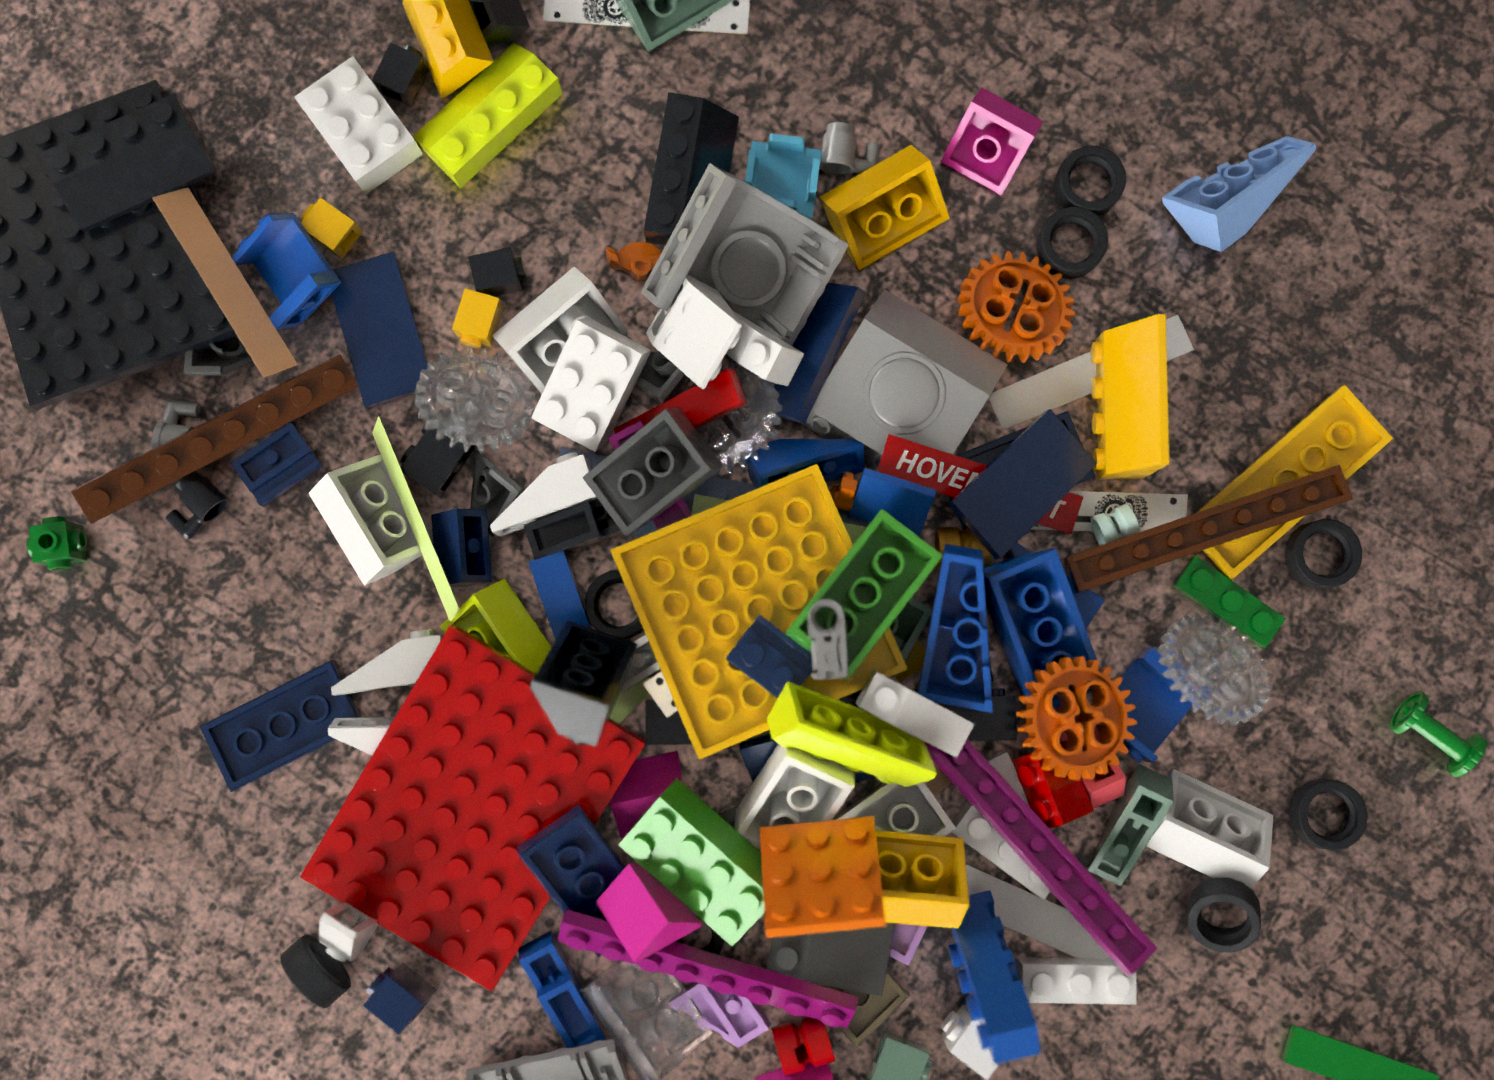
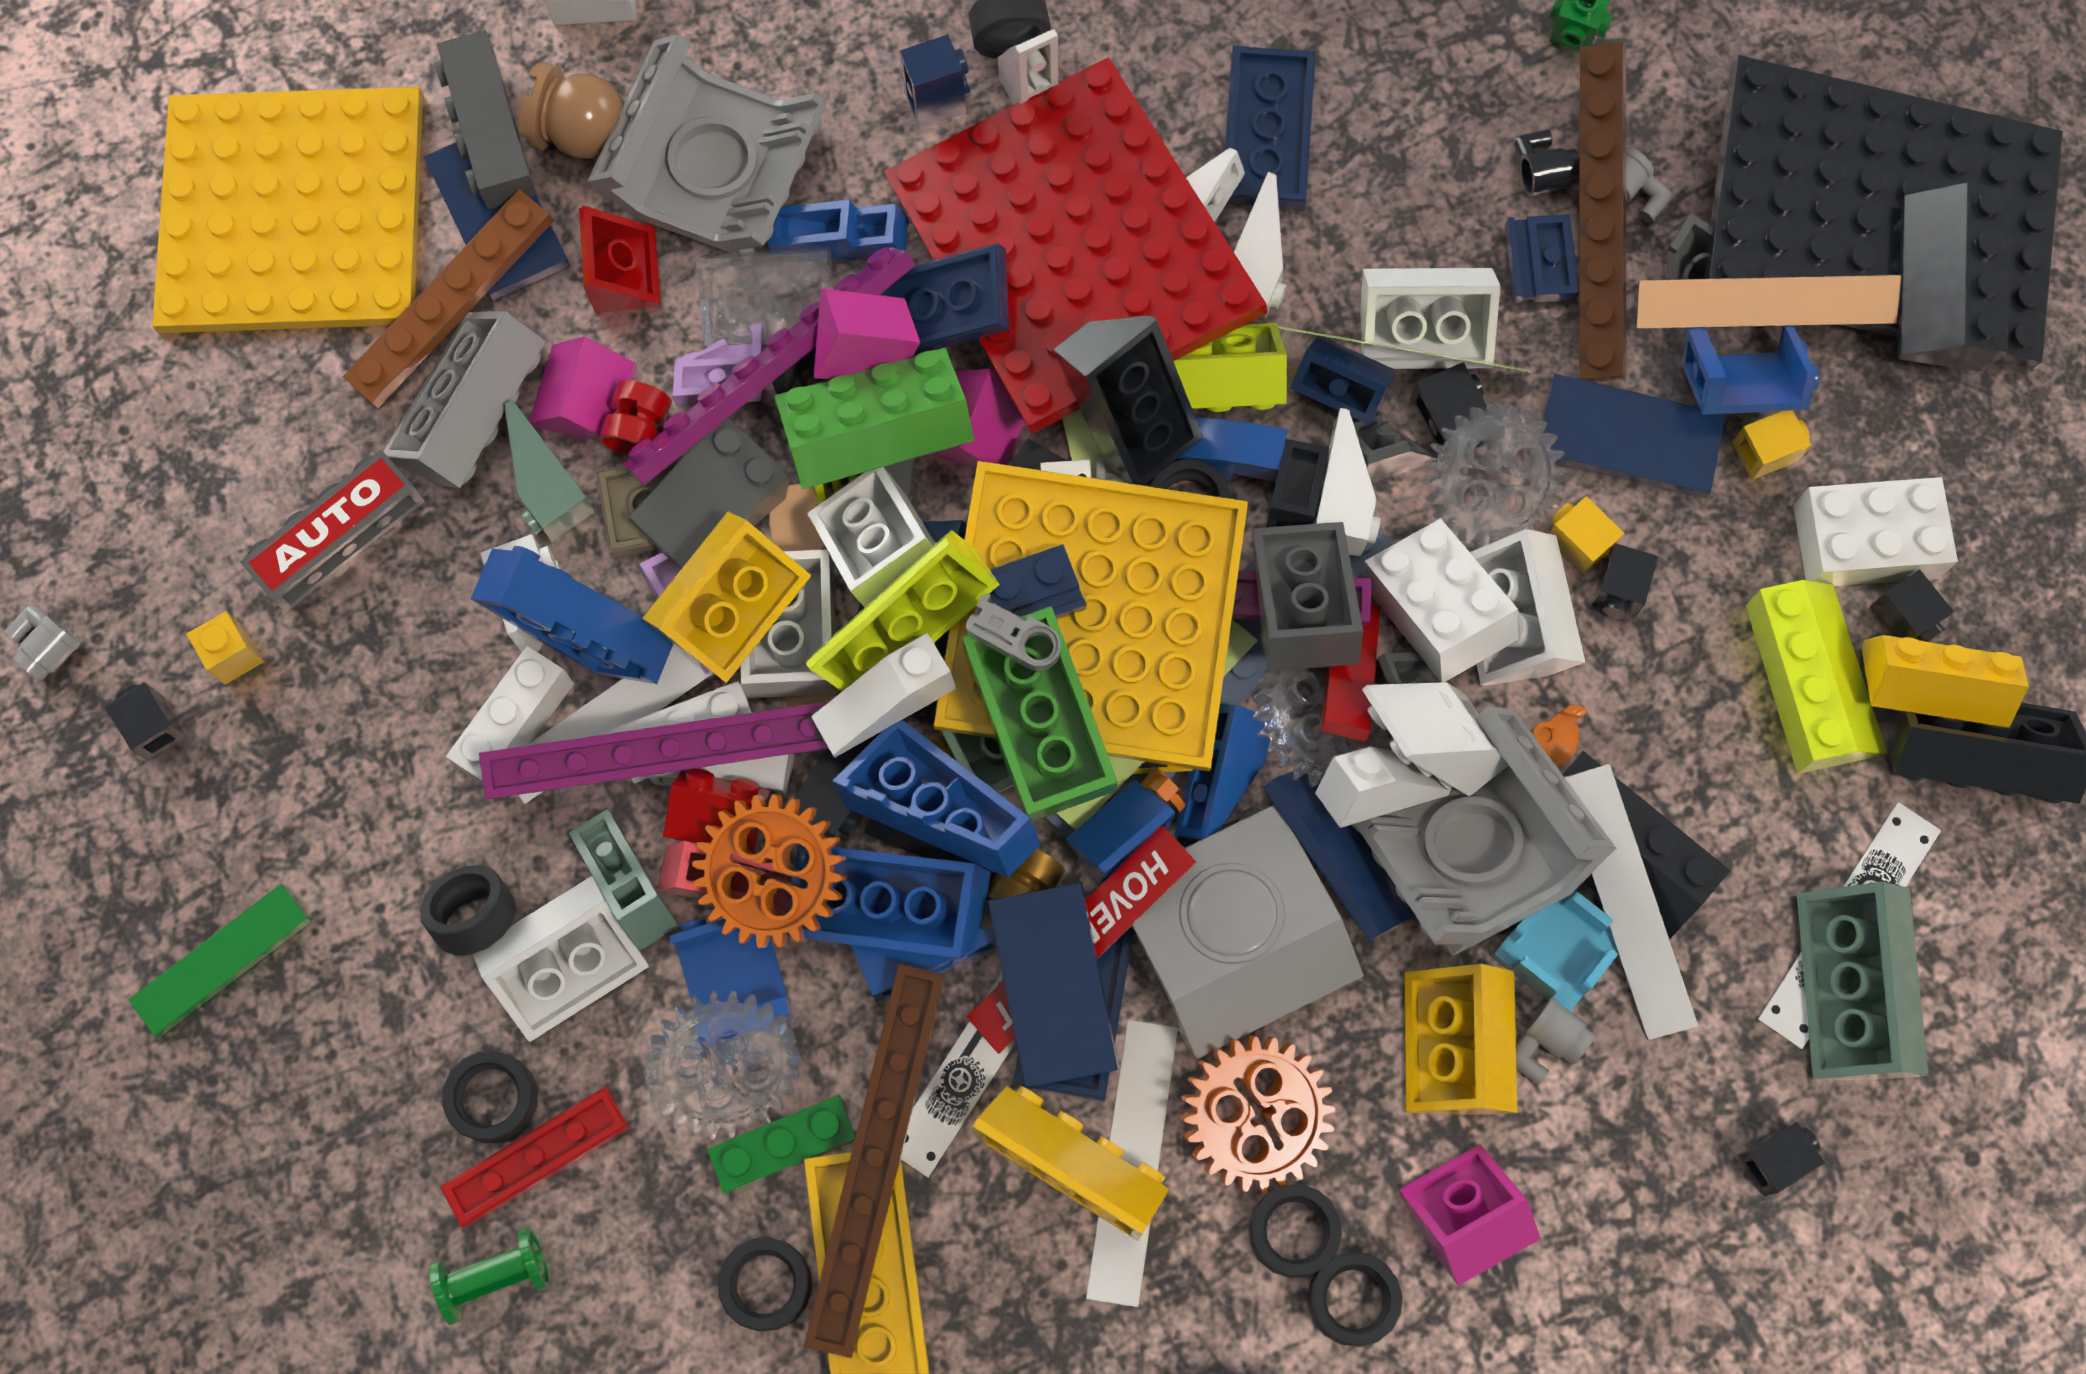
camera: 125 degrees right, 10 degrees down
orange plate [759,816,886,938] -> none
light aqua wheel [1091,504,1140,545] -> none
none -> red tile [439,1086,631,1229]
none -> white sticker [1564,764,1698,1040]

